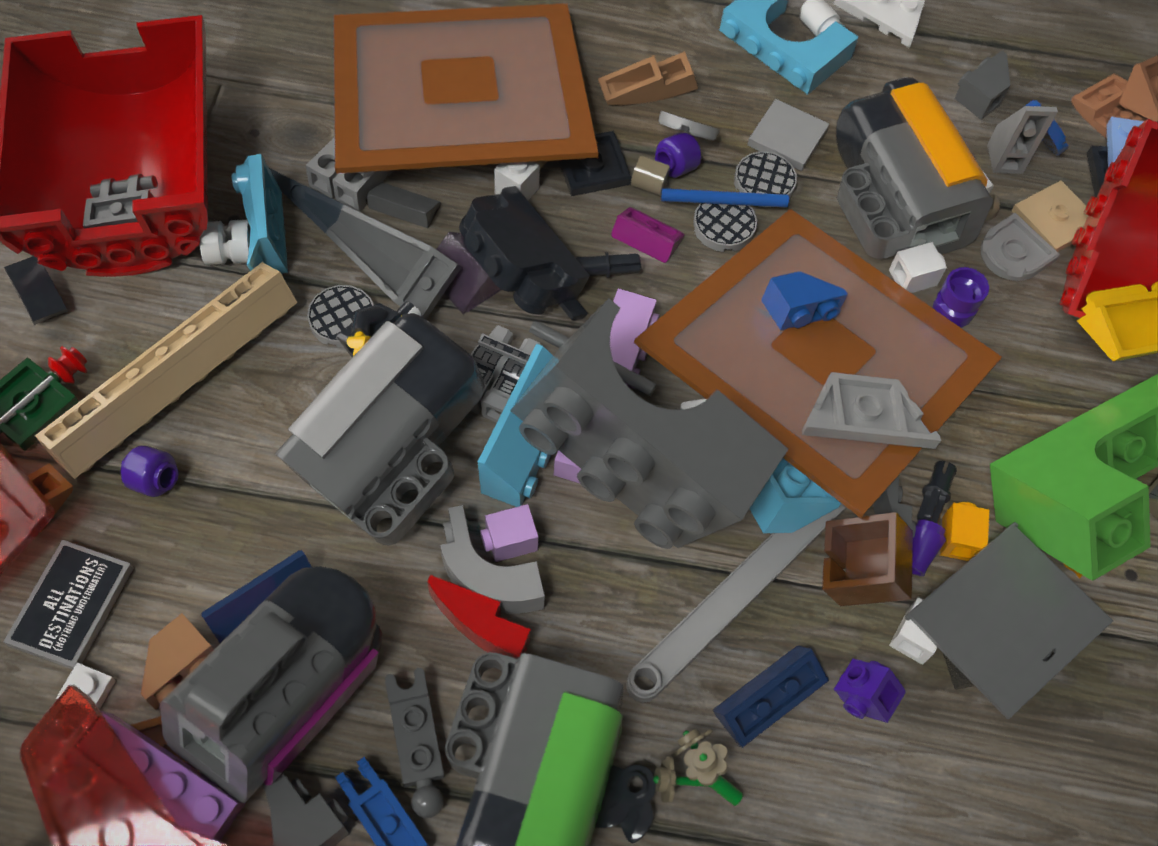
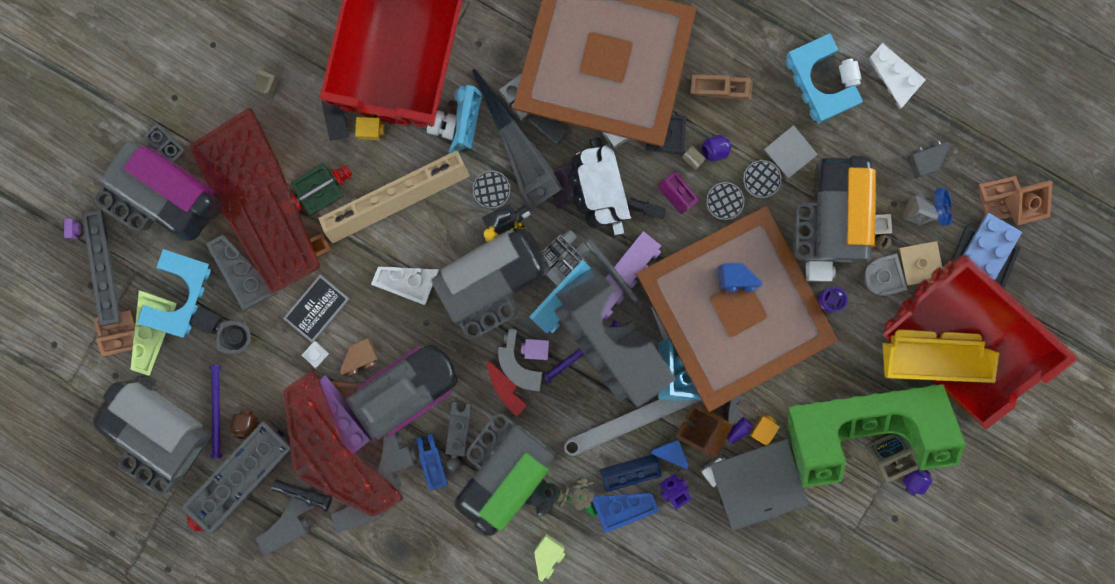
camera: 20 degrees right, 25 degrees up
dark grey plate [83,174,158,228] -> none
dark purple head [120,446,178,497] -> none
dark blue slope [201,550,312,644] -> none
light grey tile [658,111,720,141] -> none
blue bar [661,188,789,207] -> none
light grey wing [802,372,941,449] -> none
black axle [917,461,957,524] -> none
none -> yellow brick [355,117,385,140]
none -> white wing [371,267,439,305]
none -> dark purple bar [542,320,620,384]
none -> blue wing [593,492,659,533]
none -> blue slope [650,439,689,469]

